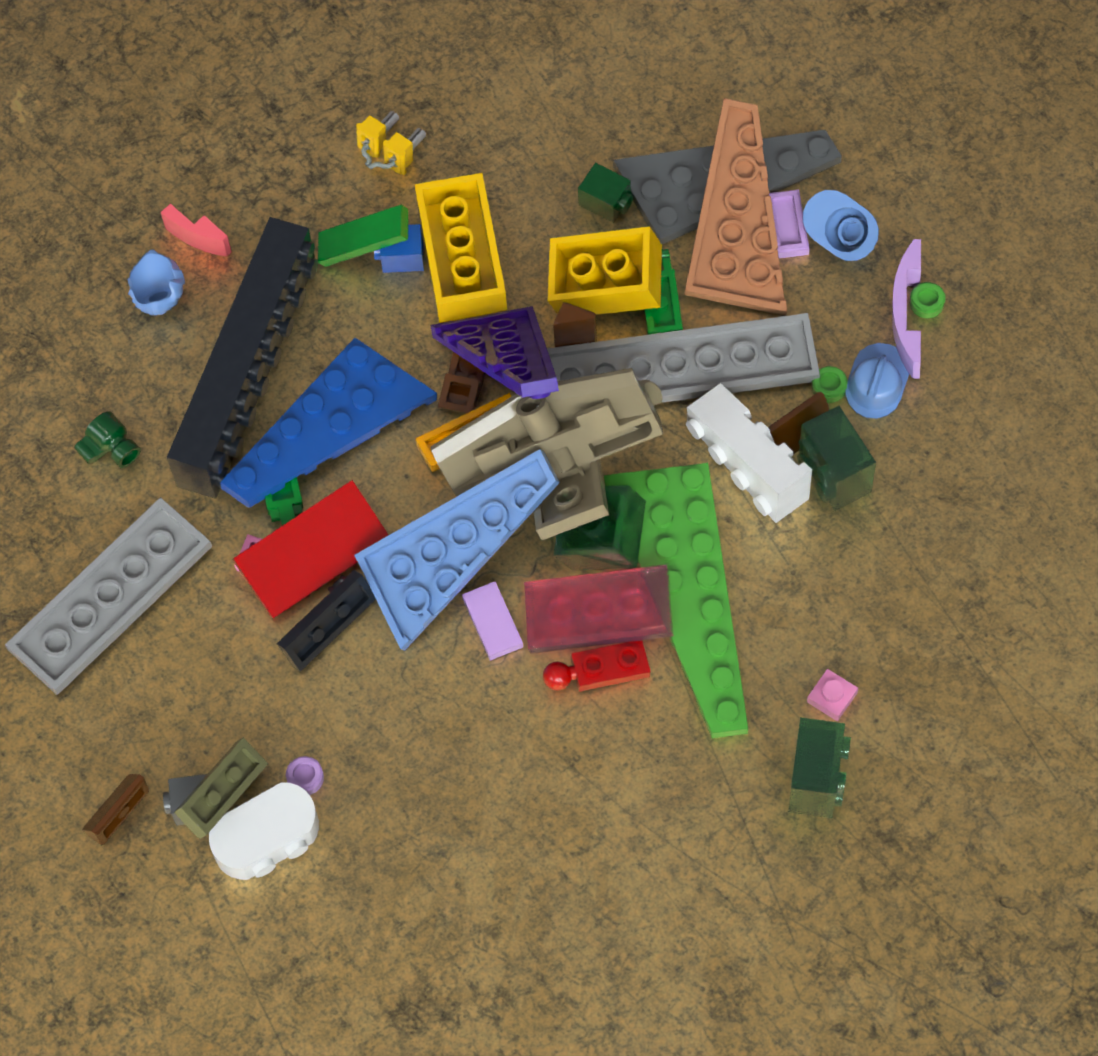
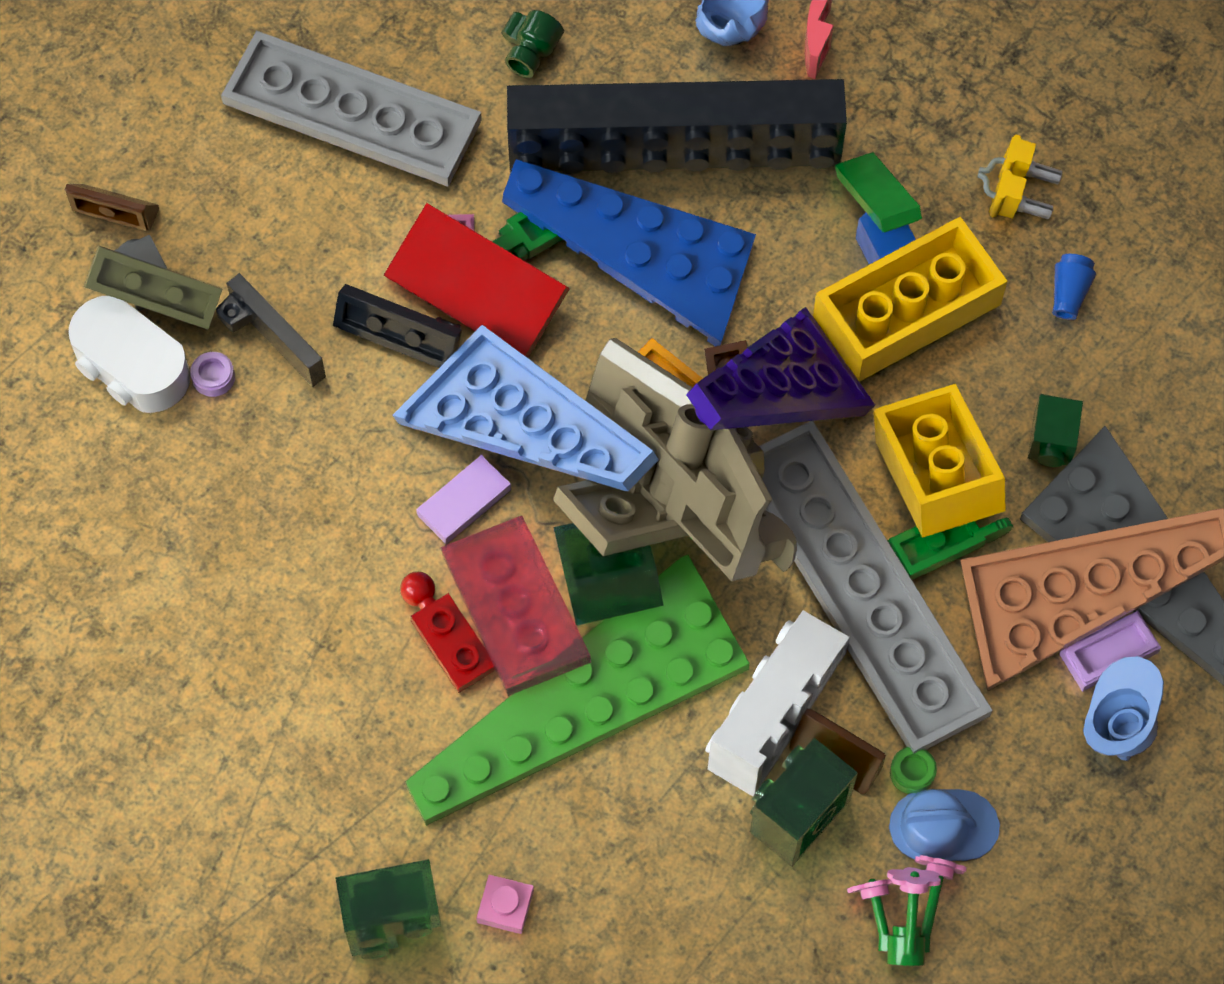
camera: 65 degrees right, 0 degrees up
reddish brown slope [553,302,597,347] -> none
lavender slope [892,239,921,379] -> none
bright green tile [910,282,945,319] -> none
none -> black hinge [216,273,326,387]
none -> plant [847,855,967,966]
none -> blue cone [1052,253,1096,320]

